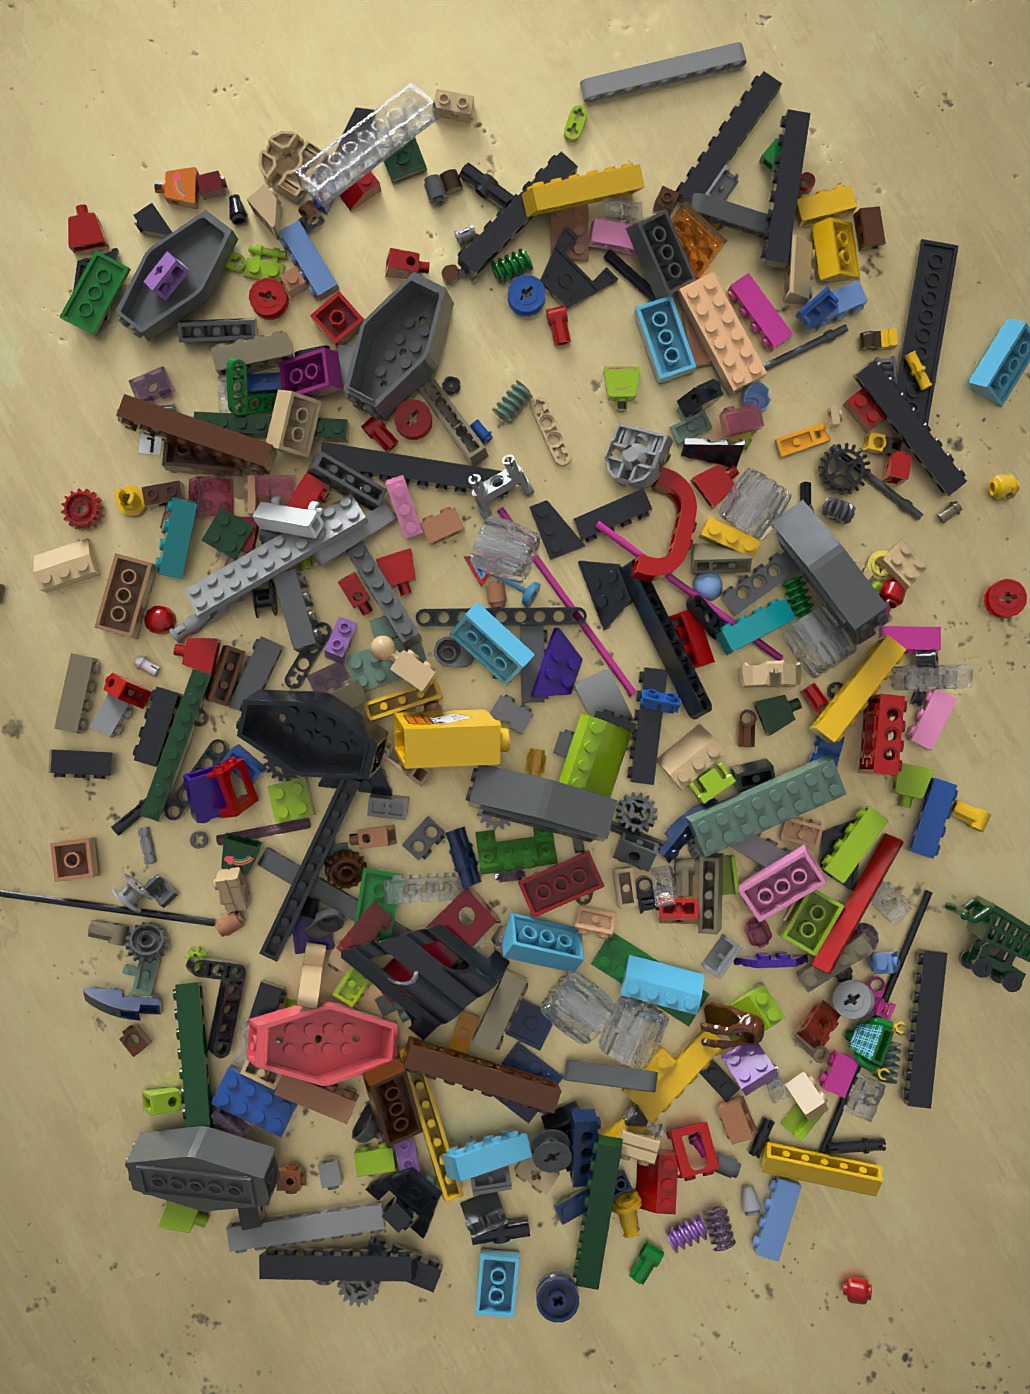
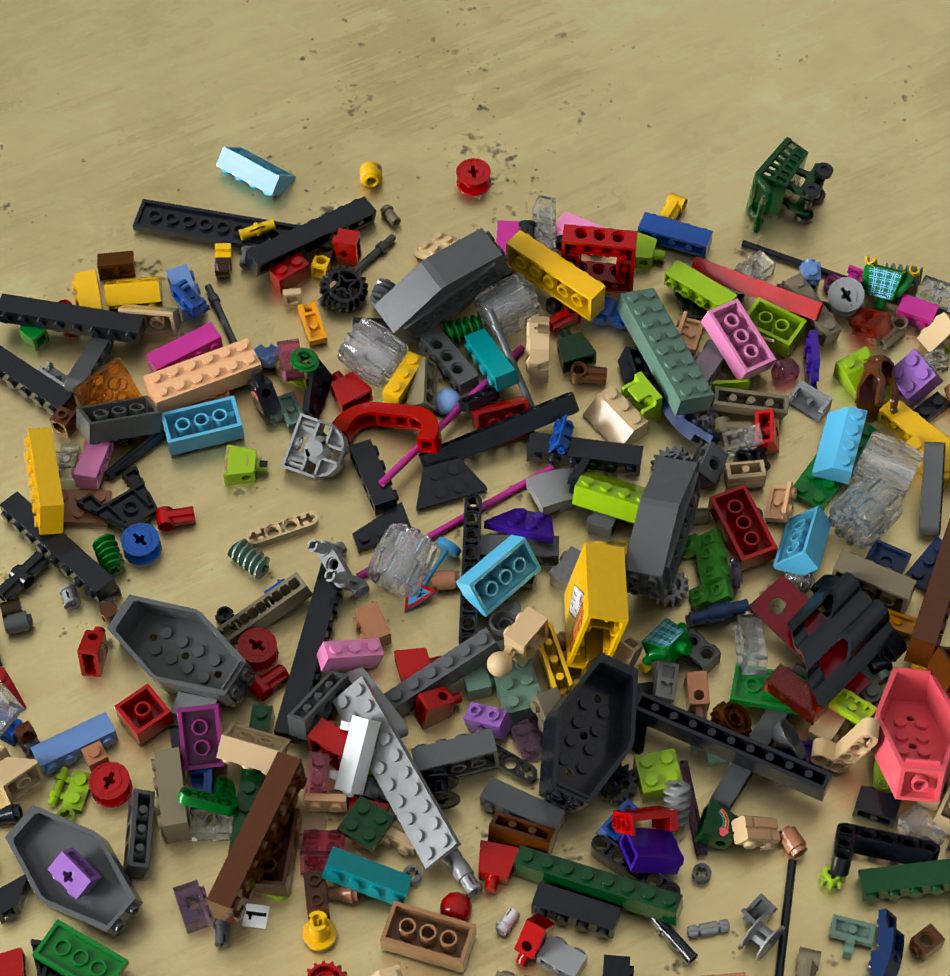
camera: 85 degrees left, 30 degrees down
dark grey gear [125,922,168,964] -> none
black brick [901,948,948,1109] -> none
none -> green gear [289,348,319,374]
none -> light grey bush [403,864,422,886]
none -> dark grey bar [486,309,535,408]
none -> green torso [637,618,693,673]
none -> light grey piece [663,780,690,827]

